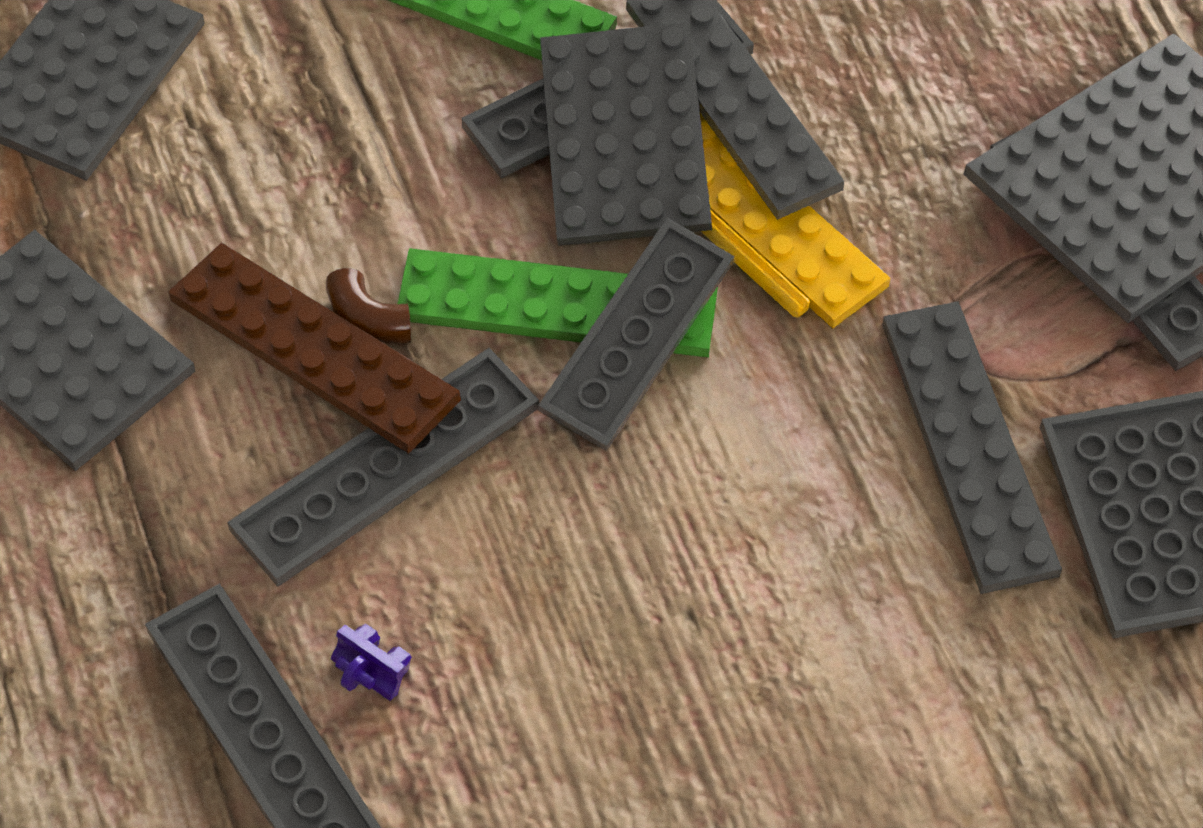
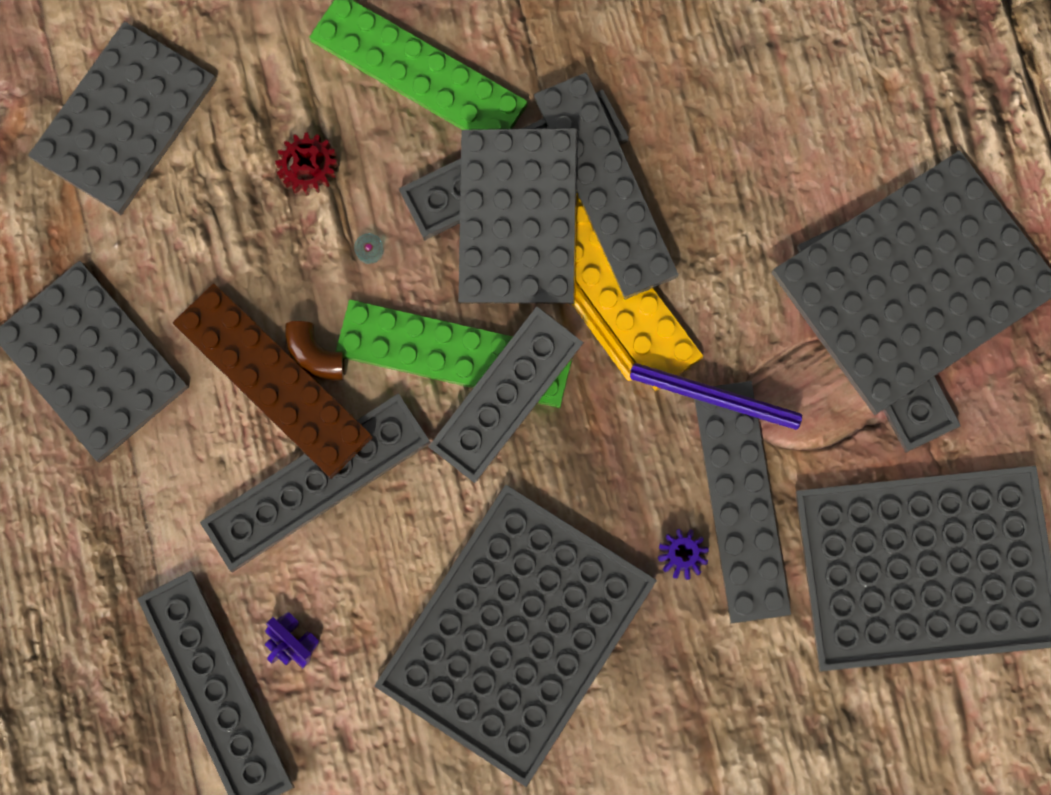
camera: 20 degrees right, 20 degrees up
none -> dark red gear [275,132,338,195]
none -> clear light blue tile [354,234,384,264]
none -> dark grey plate [374,484,657,787]
none -> dark purple axle [630,363,802,430]
none -> dark purple gear [658,529,709,580]

